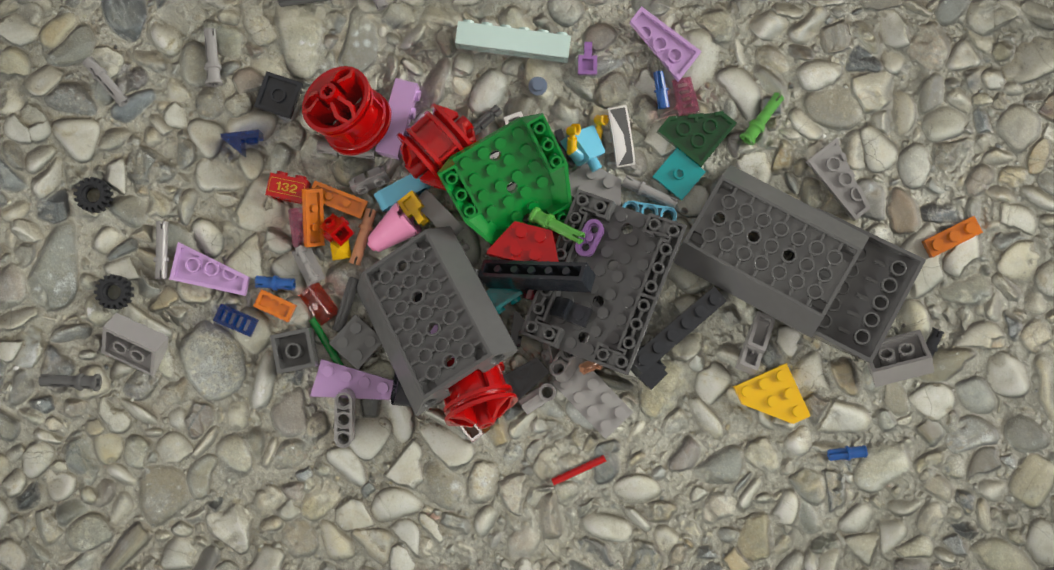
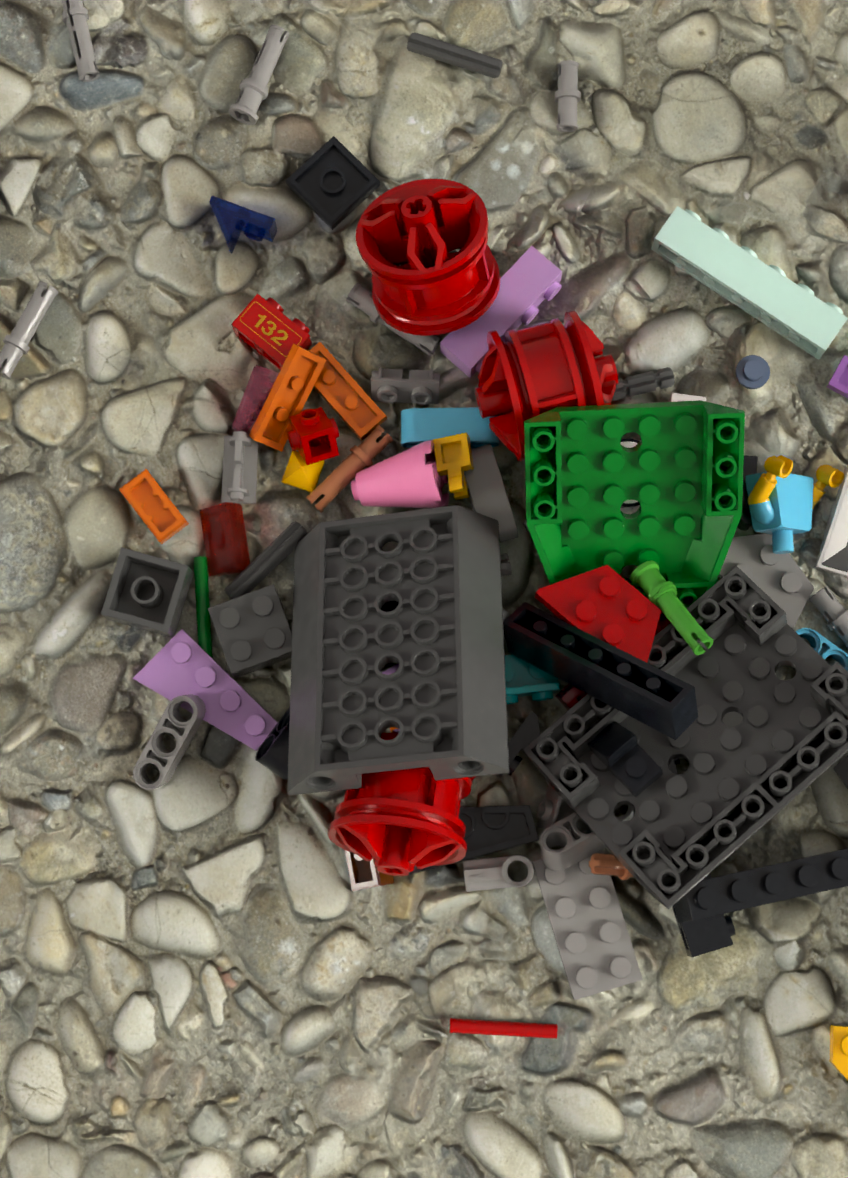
camera: 35 degrees right, 5 degrees down
lavender wing [169,242,250,296] -> none
clear blue slope [213,303,259,337] -> none
blue pin [255,275,296,291] -> none
medium lavender plate [575,219,604,257] -> none

